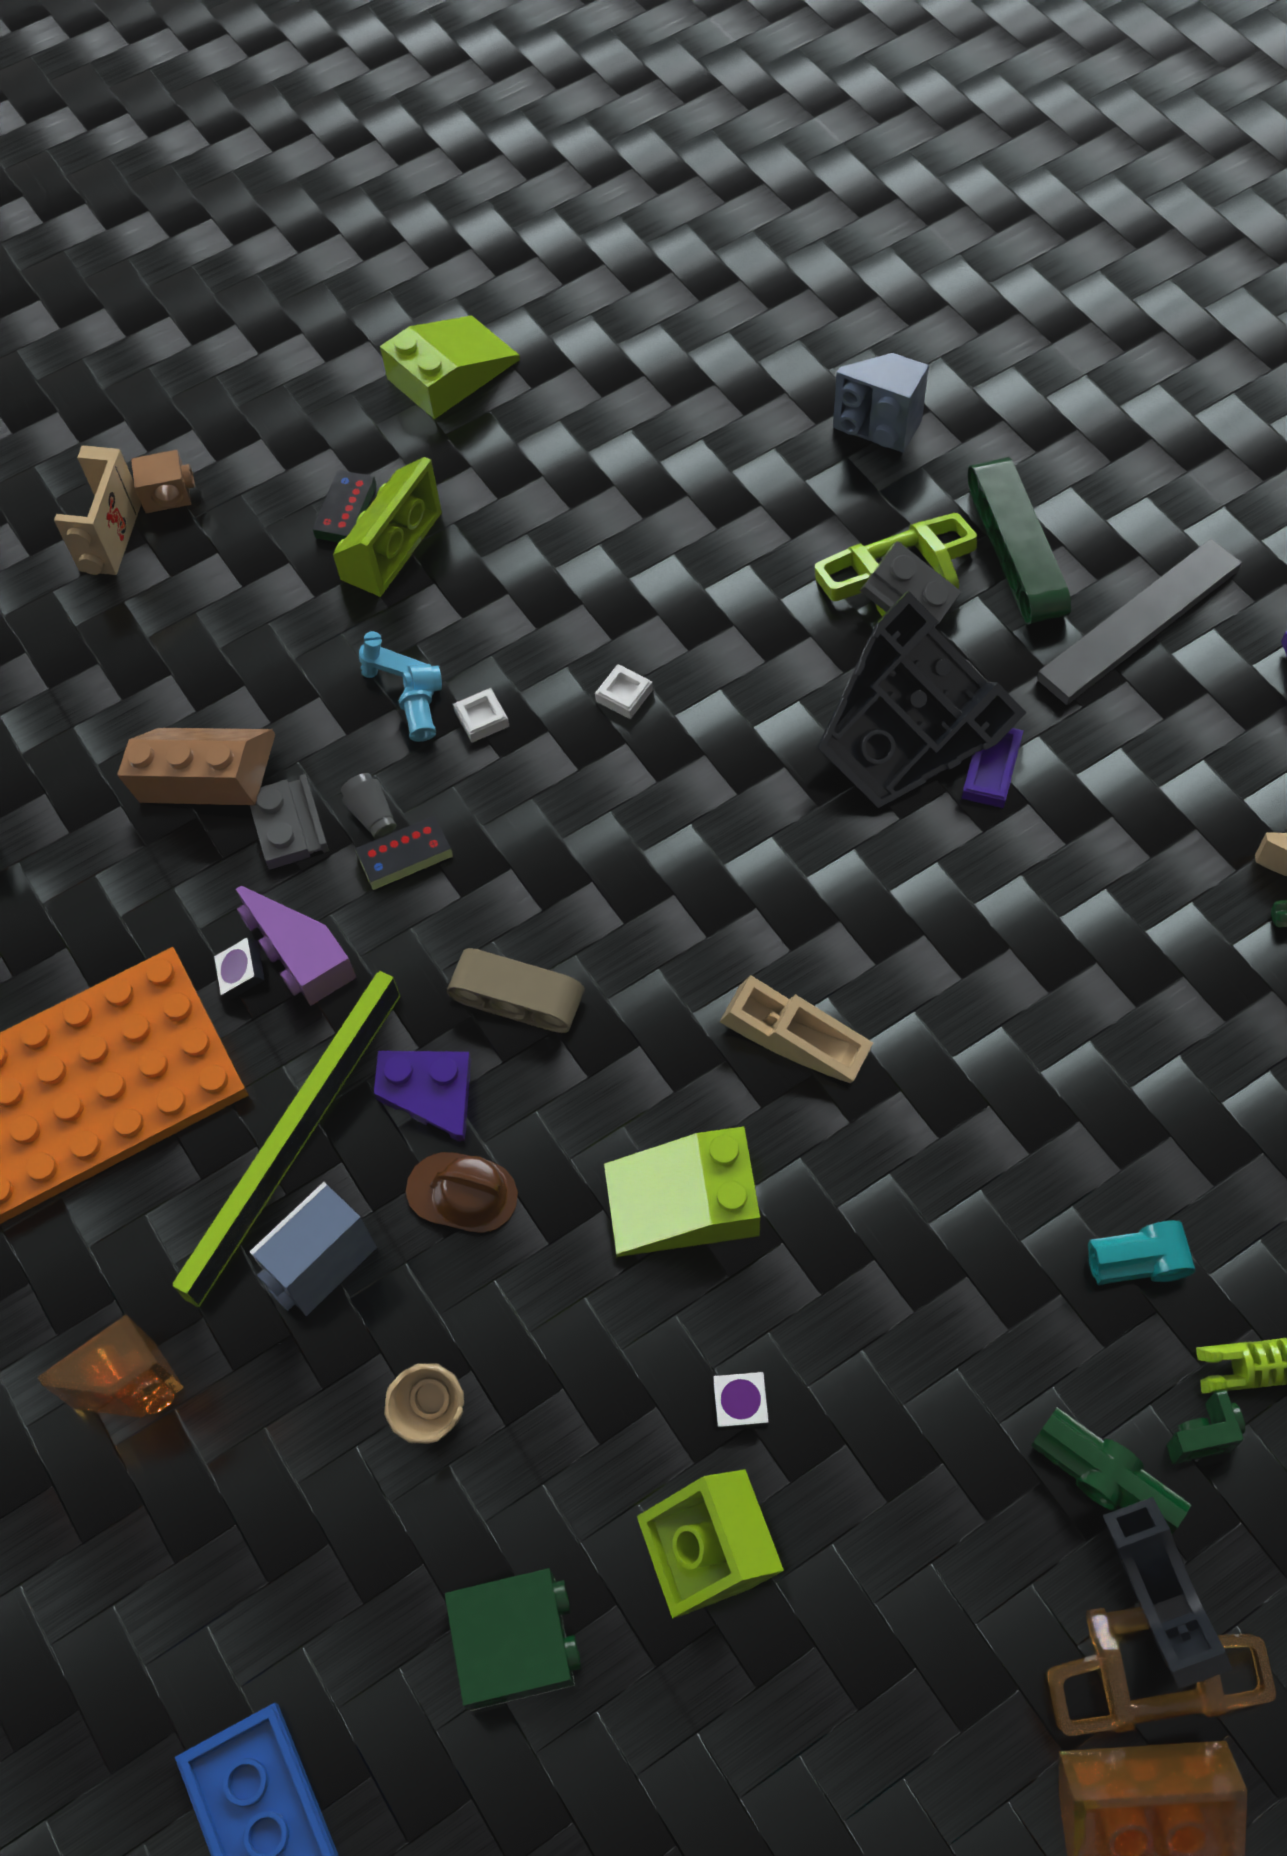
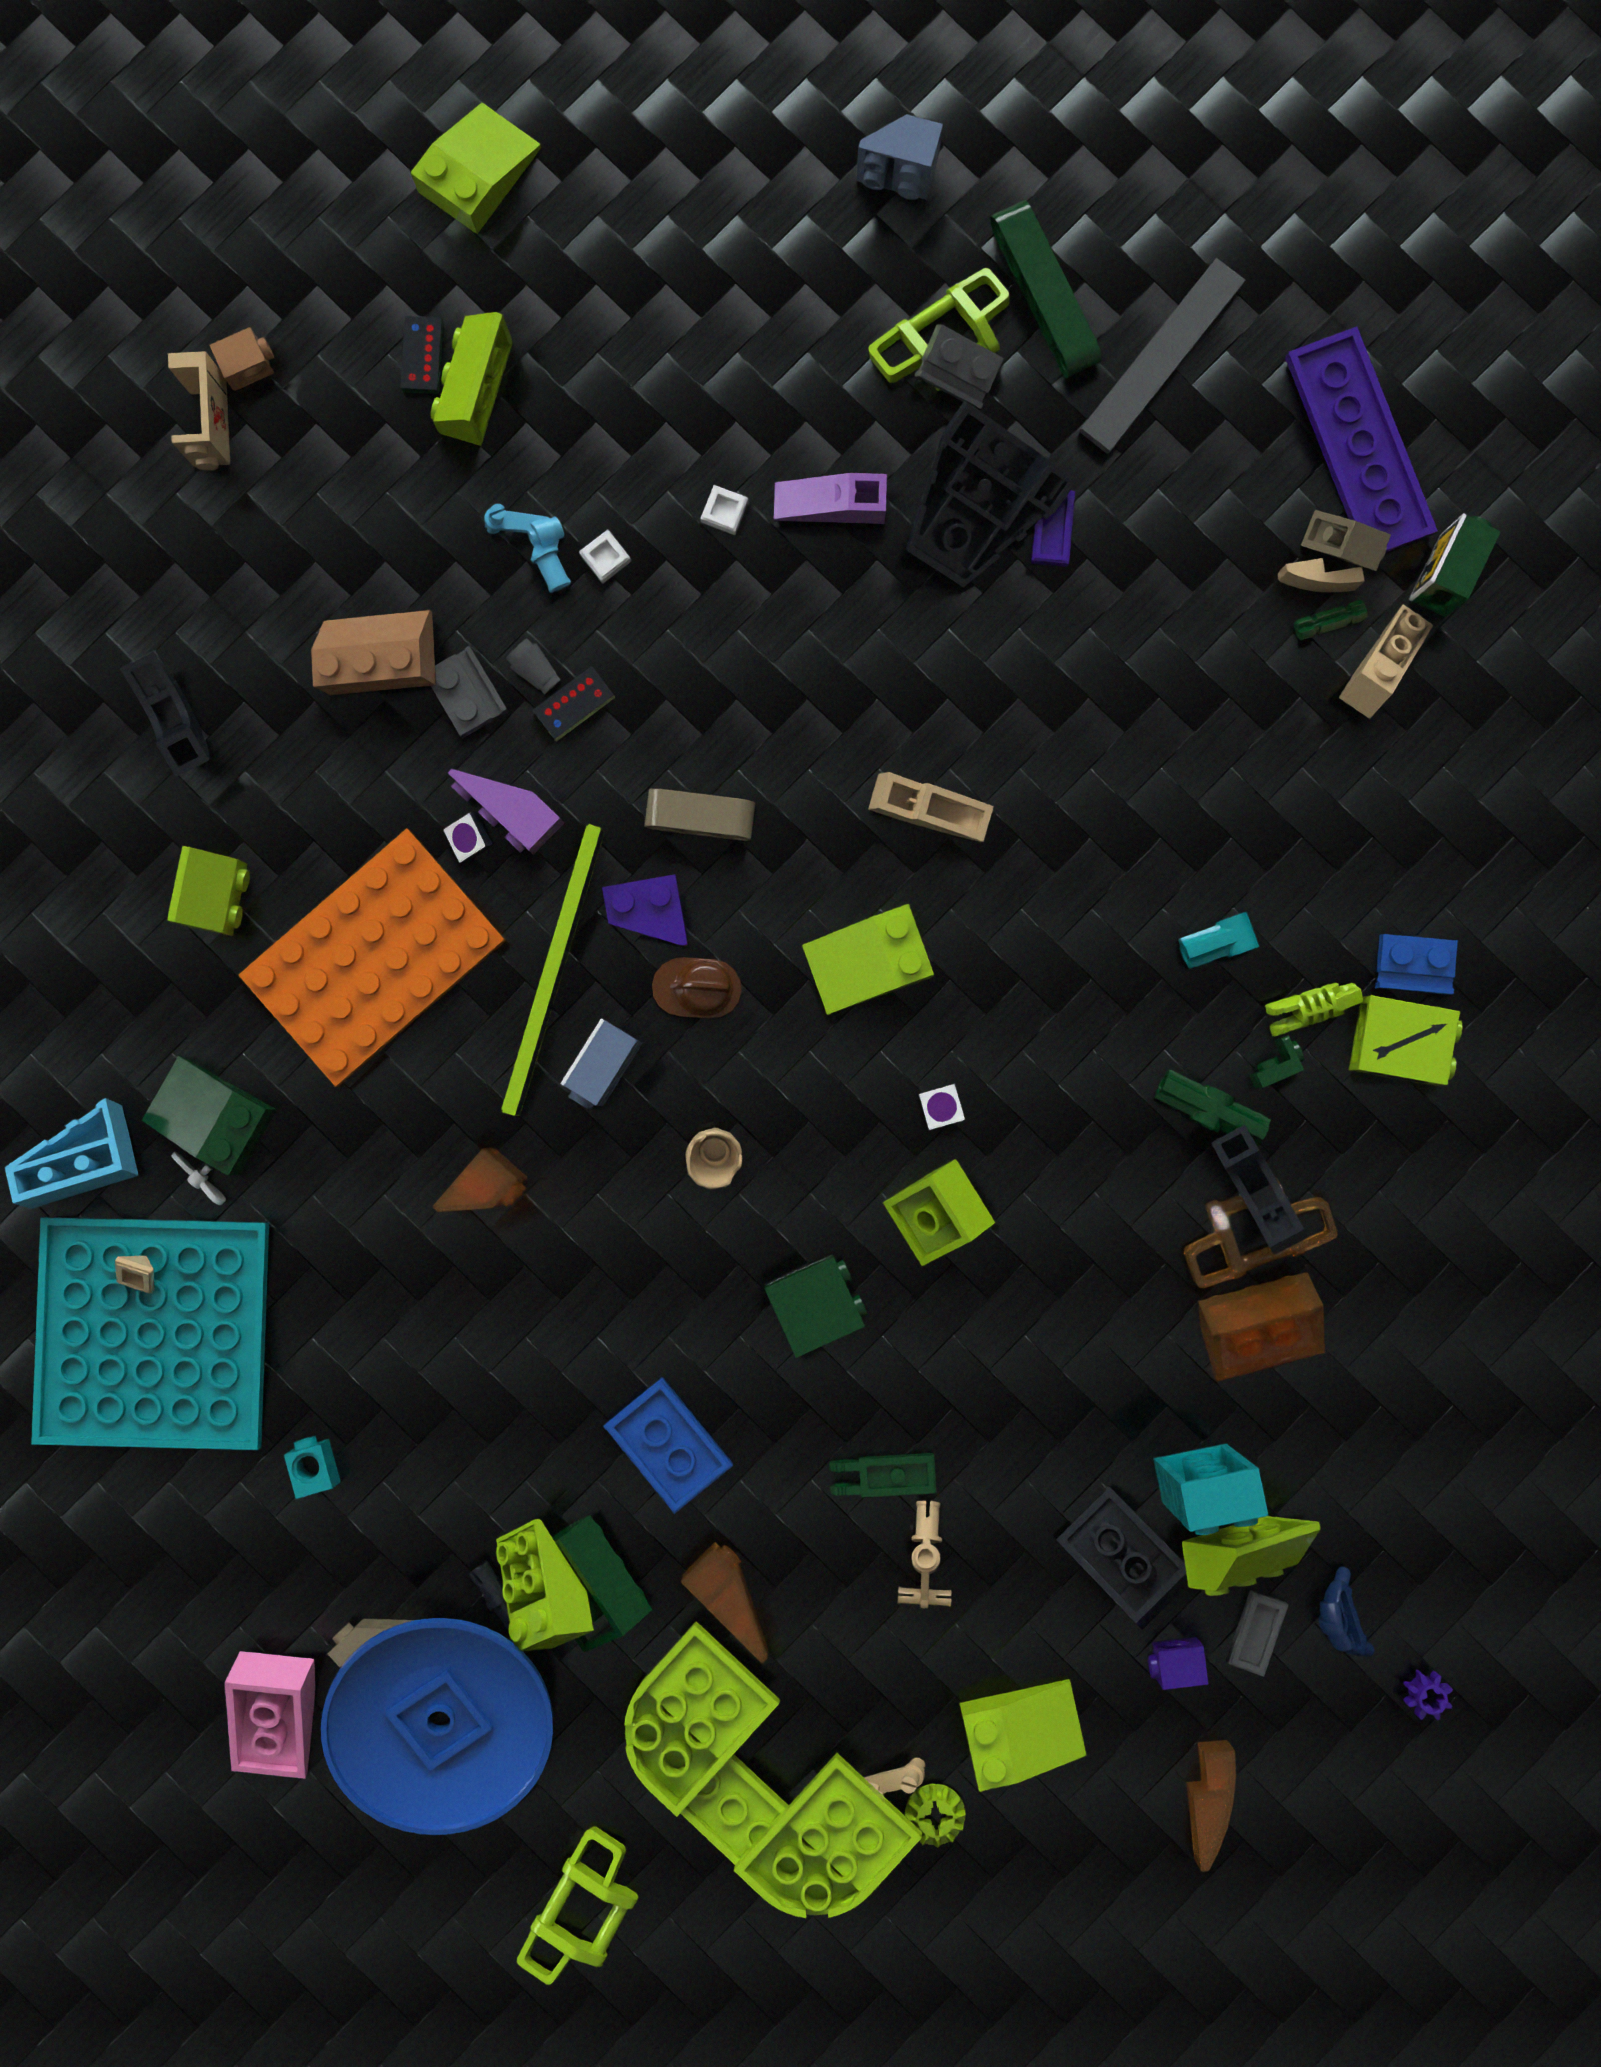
camera: 15 degrees left, 25 degrees up
none -> medium lavender slope [774,473,887,524]

